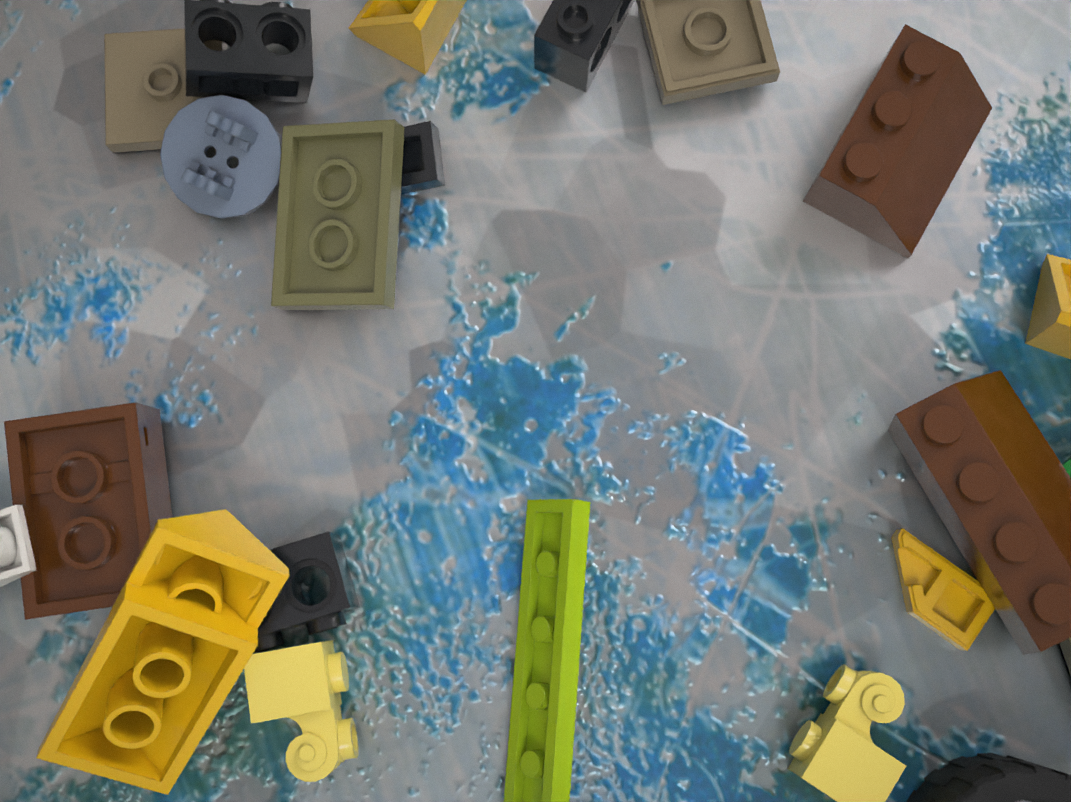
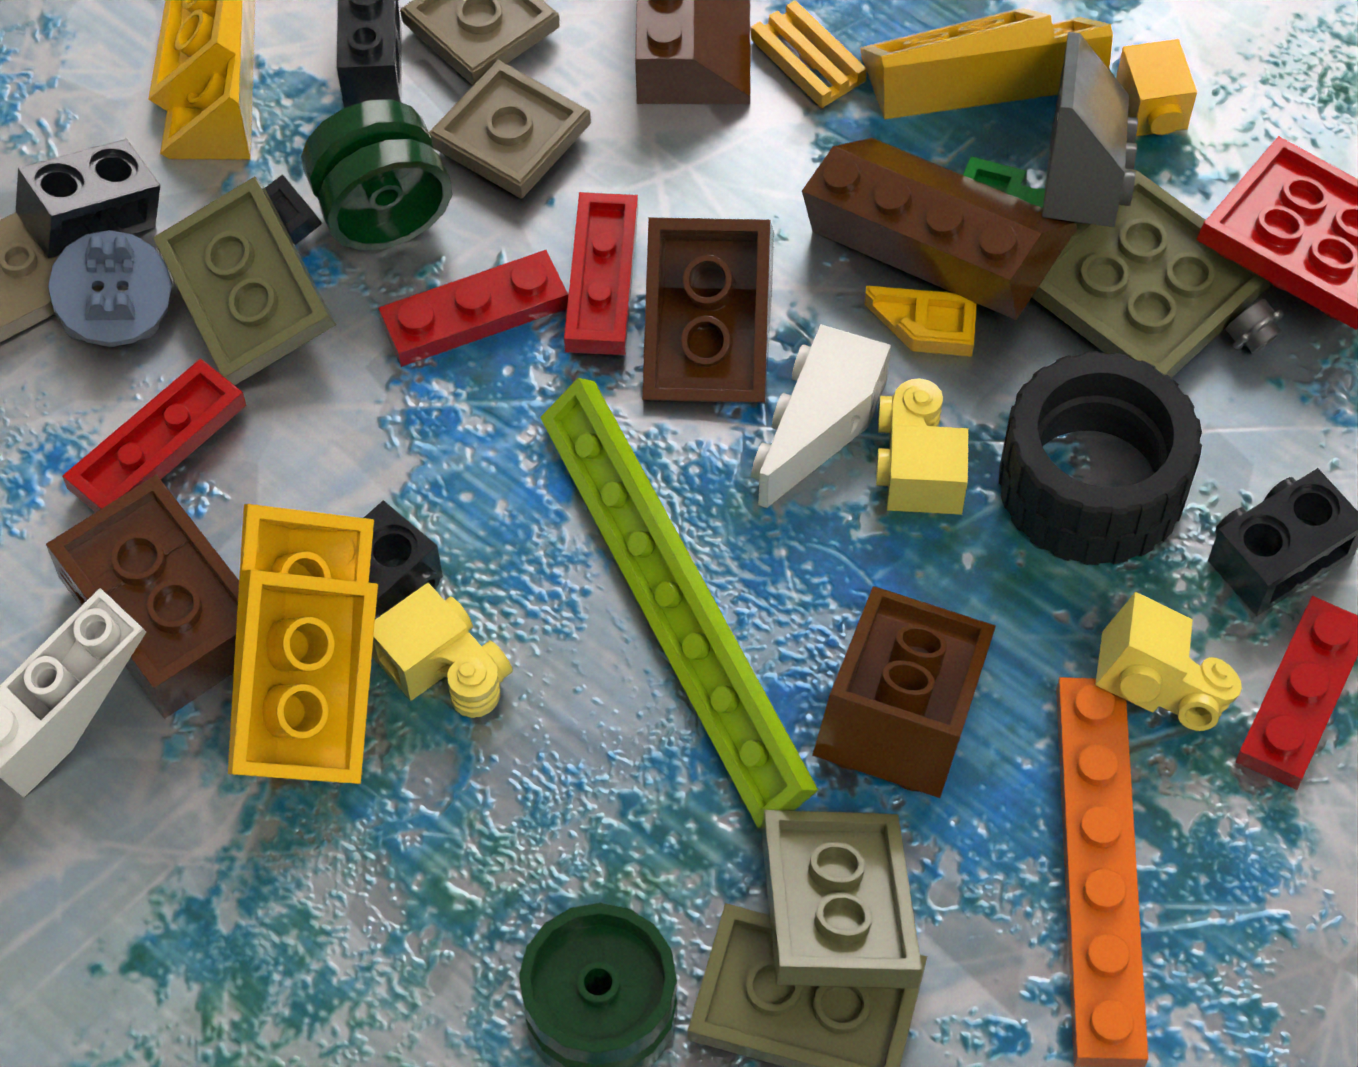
camera: 30 degrees left, 20 degrees down
none -> red plate [62,358,247,513]
none -> dark green wheel [301,99,452,251]
none -> red plate [378,250,568,367]
none -> dark tan plate [429,60,591,199]
none -> red plate [564,192,638,355]
none -> reddish brown slope [642,217,774,404]
none -> yellow tile [751,0,867,109]
none -> white slope [751,324,891,508]

